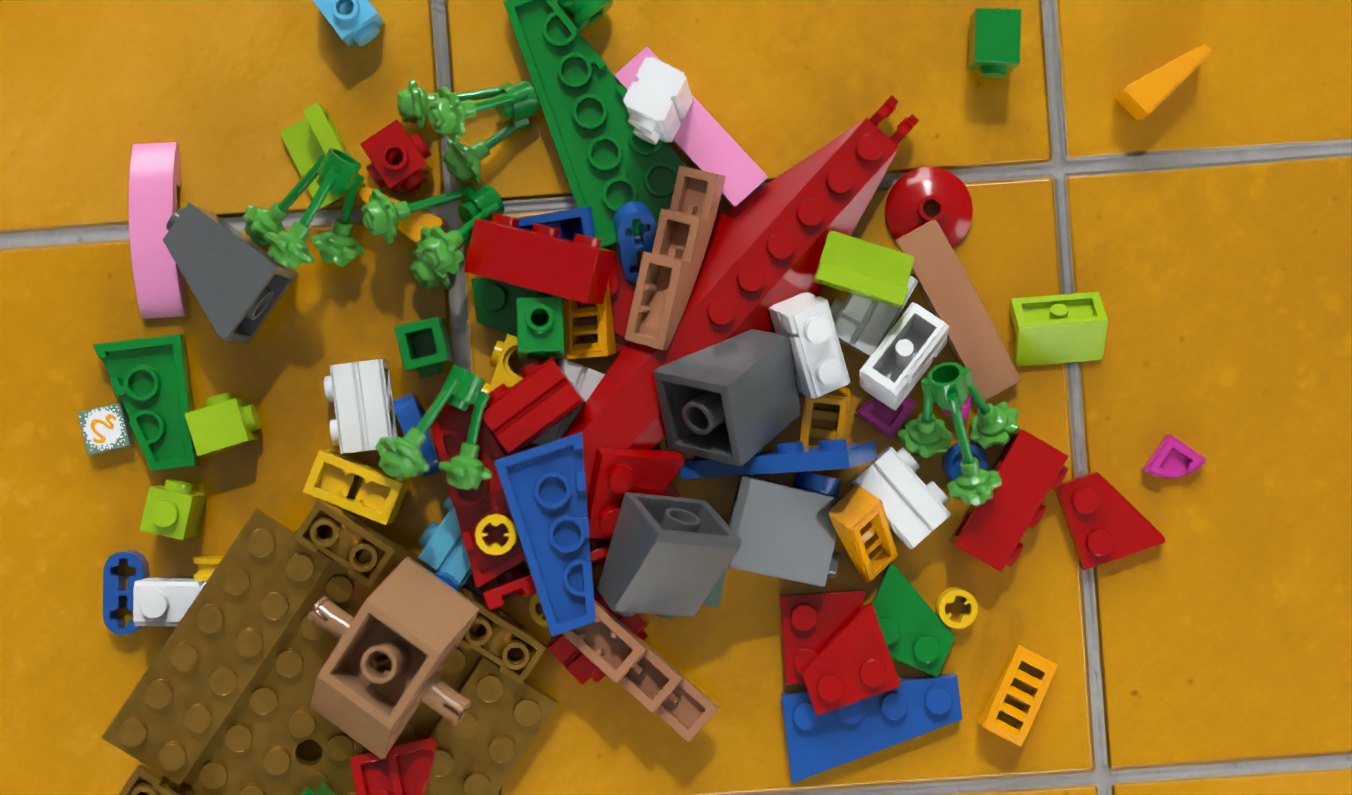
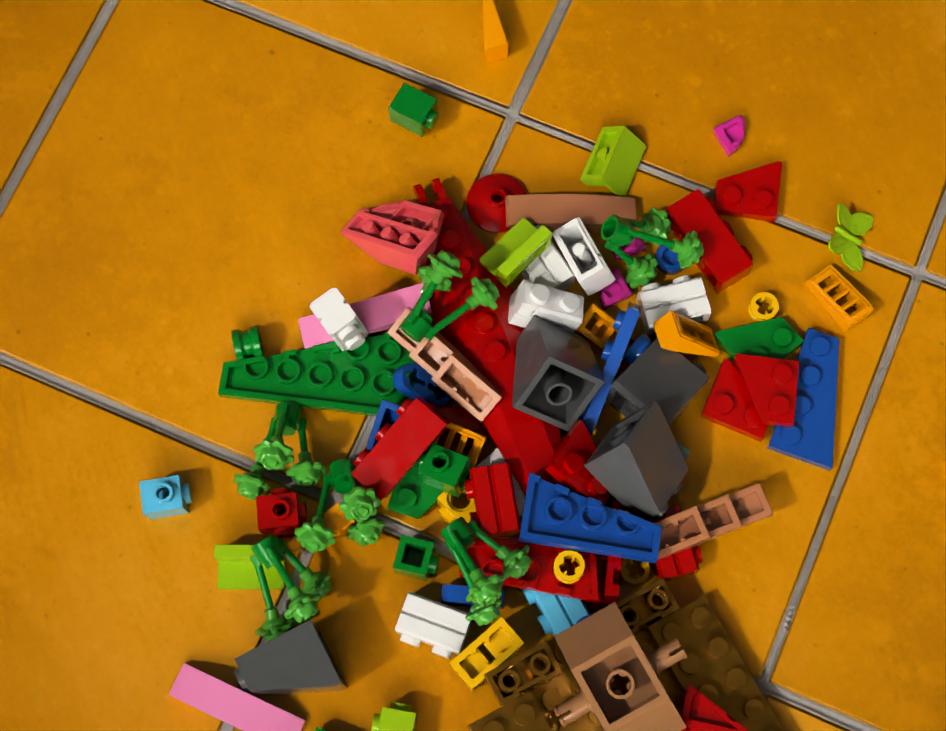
camera: 65 degrees left, 15 degrees down
none -> coral wedge [341,200,445,275]
none -> plant [399,250,500,343]
none -> lime piece [828,203,874,272]

